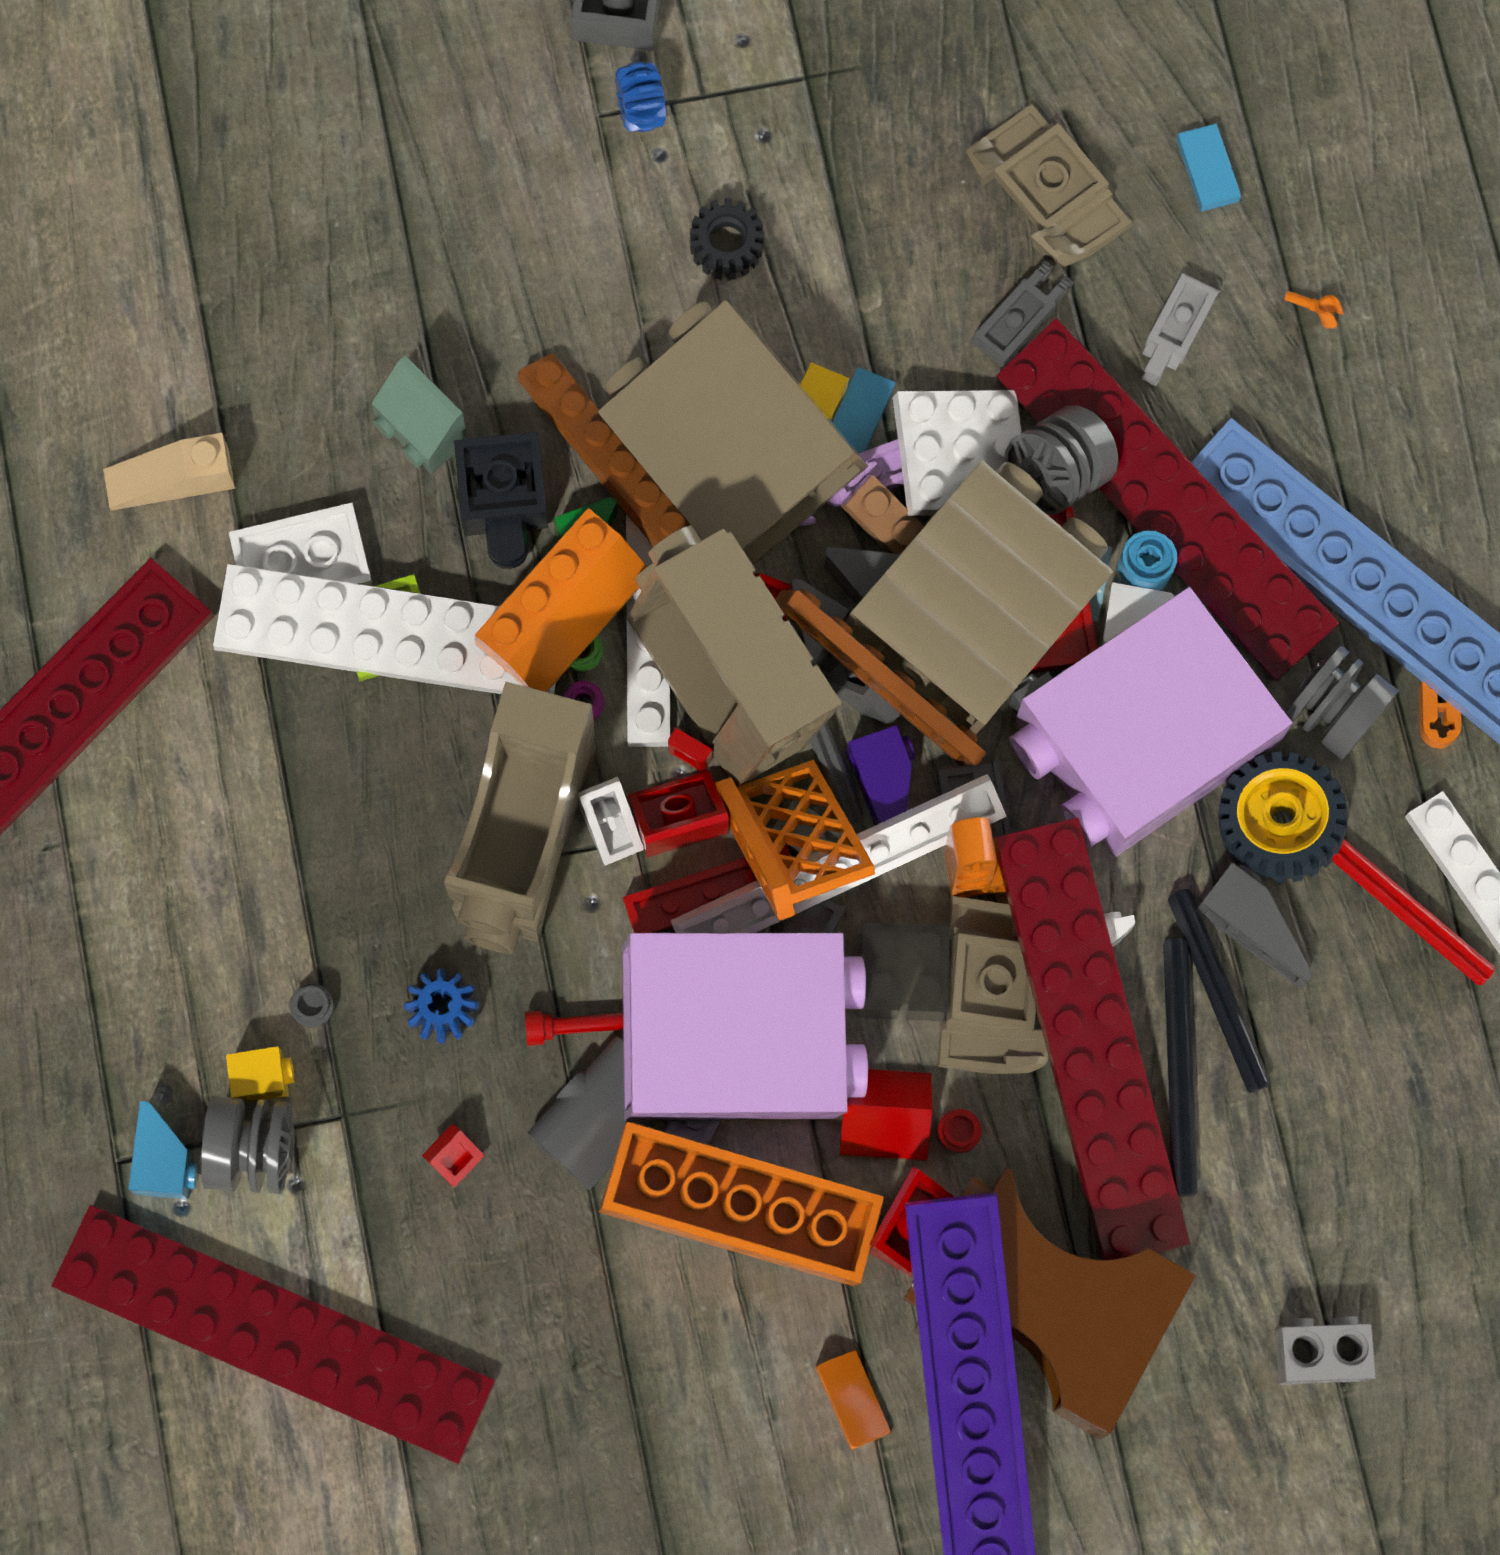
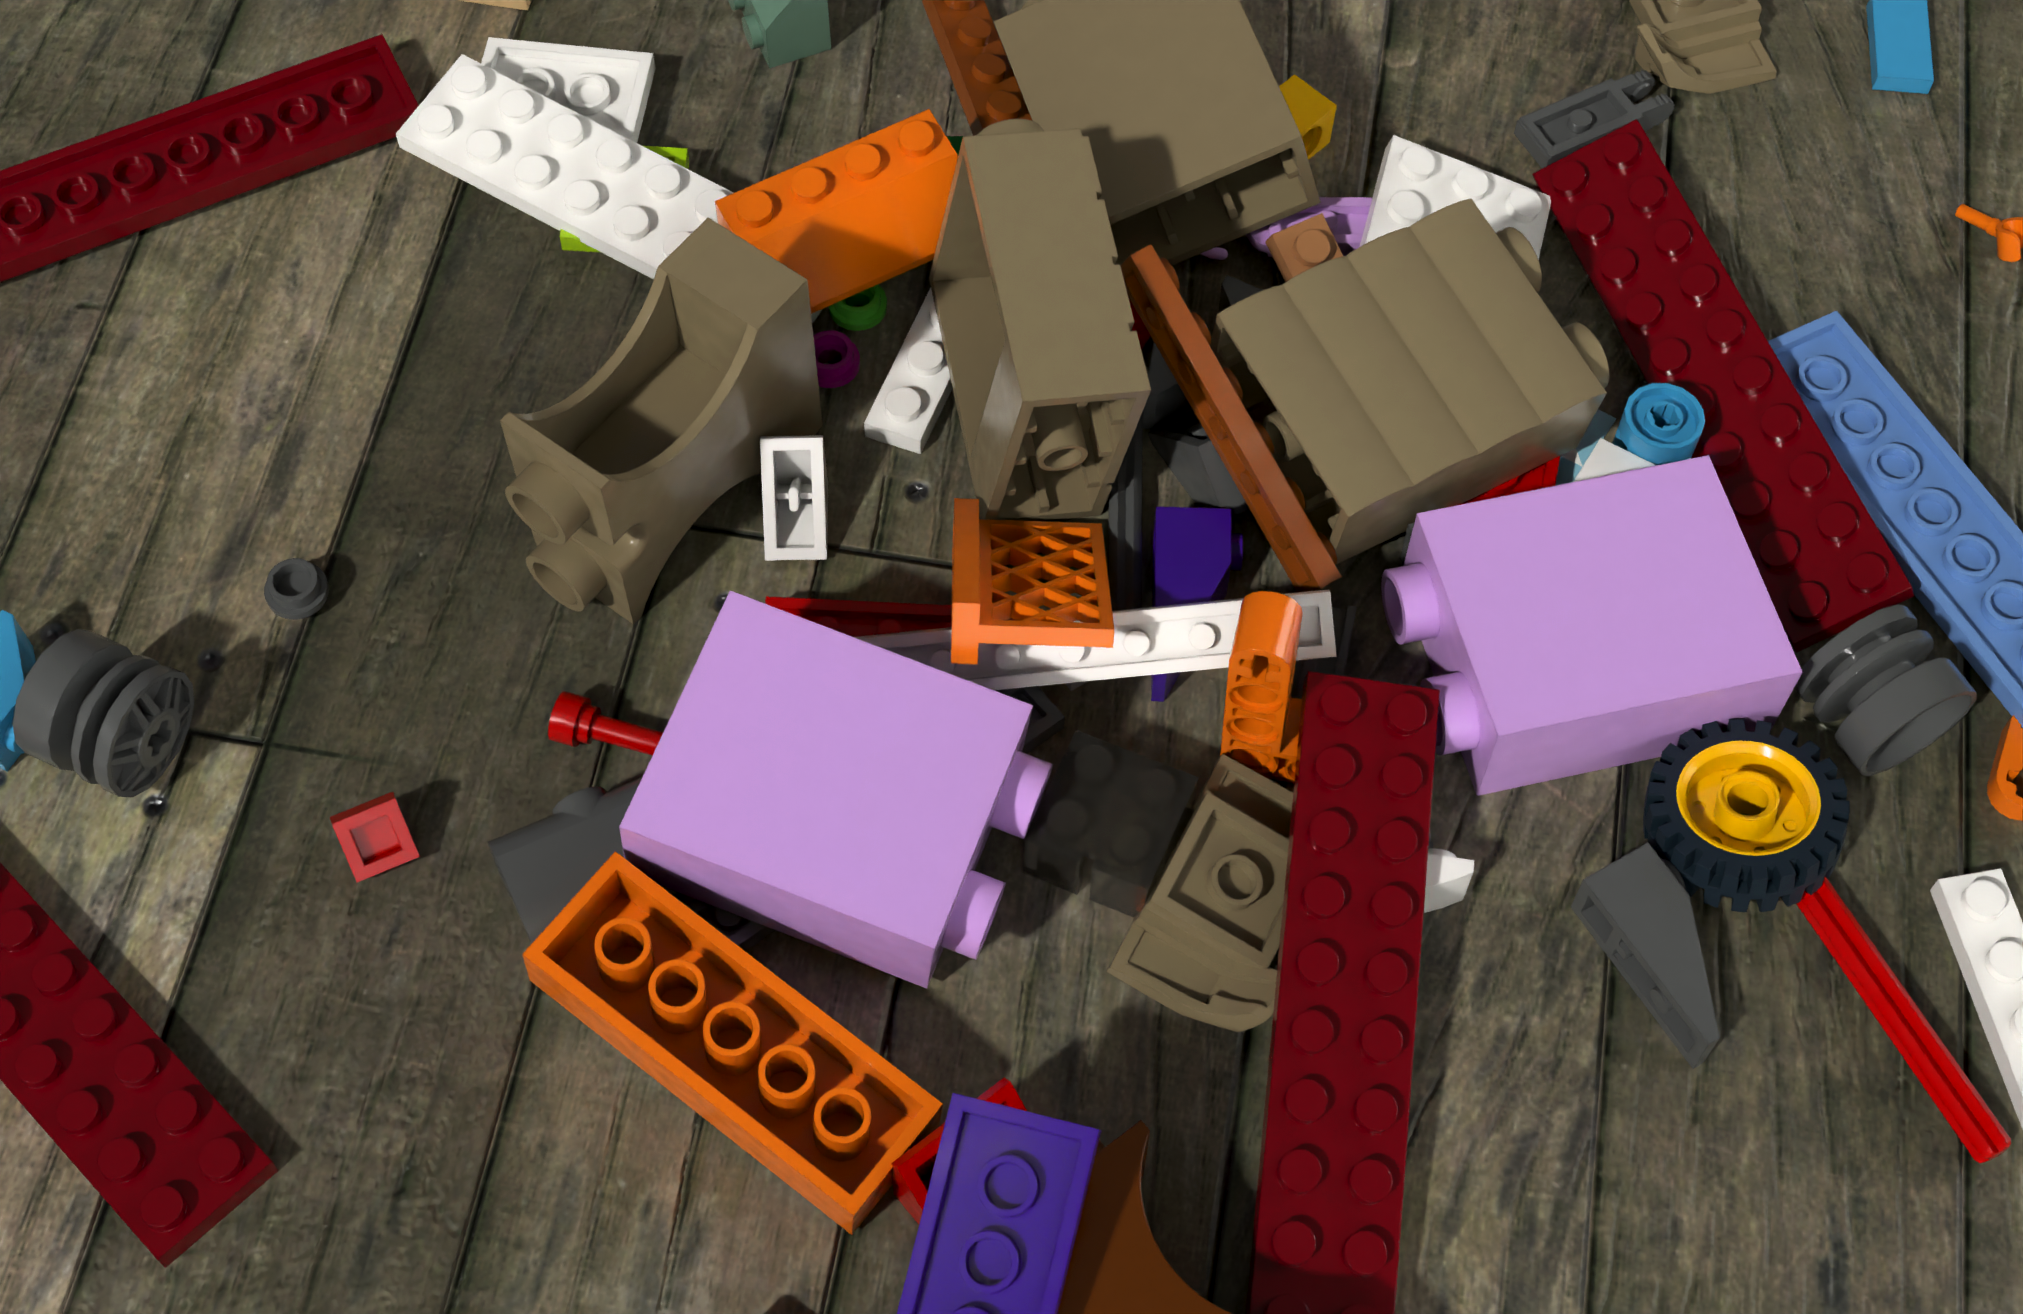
camera: 25 degrees right, 15 degrees down
yellow brick [226,1046,295,1103] -> none
blue gear [404,968,479,1044] -> none
black brick [454,432,548,569] -> none
red slope [627,771,729,858] -> none
red tile [668,728,713,772] -> none
dark azure tile [832,367,896,454] -> none
red slope [839,1069,932,1161] -> none
red plate [938,1109,982,1153] -> none
dark grey wheel [1005,406,1118,515] -> none
light grey hinge [1141,273,1219,386] -> none
black axle [1163,938,1198,1197] -> none
black axle [1168,889,1270,1093] -> none

